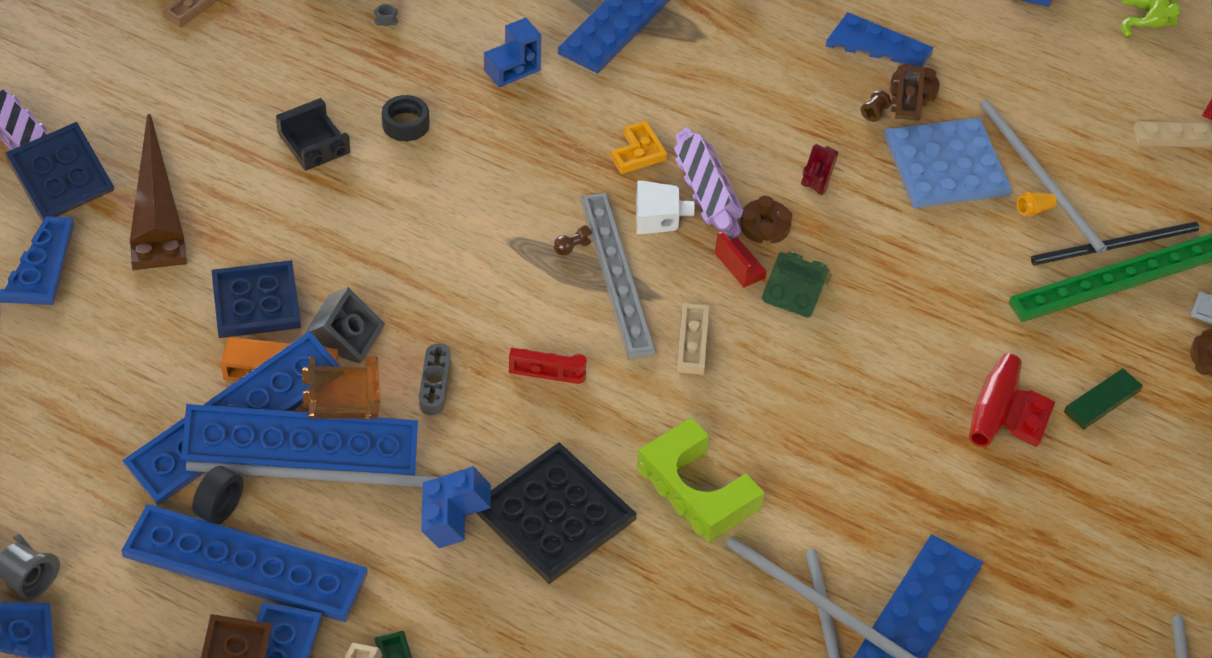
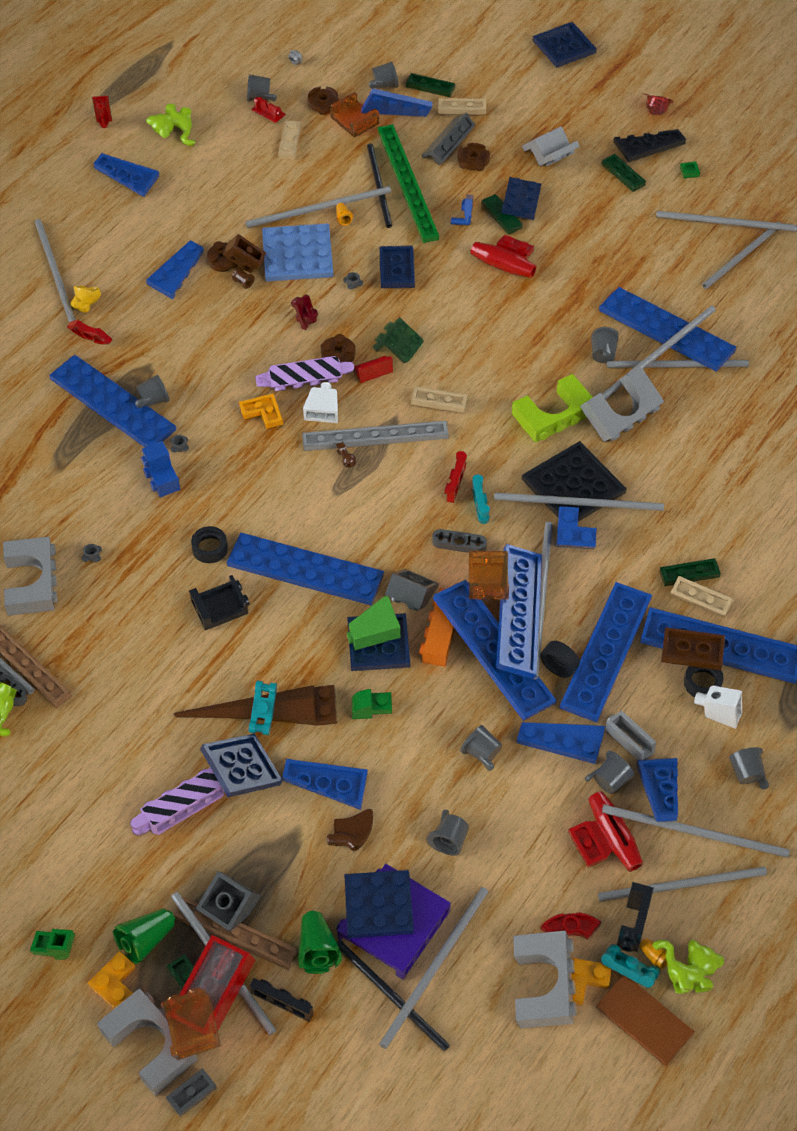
camera: 80 degrees left, 5 degrees up
none -> dark grey hat [135,374,170,408]
none -> dark grey plate [170,435,189,453]
none -> blue plate [227,532,384,606]
none -> teal plate [248,680,277,736]
none -> dark grey plate [343,272,363,289]
none -> bright green slope [346,596,400,650]
none -> green brick [351,689,392,719]
none -> dark blue plate [379,246,415,289]
none -> blue plate [451,194,473,225]
none -> dark grey hat [460,725,502,771]
none -> teal plate [472,474,490,524]
none -> light grey piece [494,492,664,511]
none -> dark blue plate [501,177,542,220]
none -> blue wing [516,722,606,764]
none -> light grey arch [580,366,664,442]
none -> dark grey hat [591,327,619,363]
none -> light grey window [606,710,656,760]

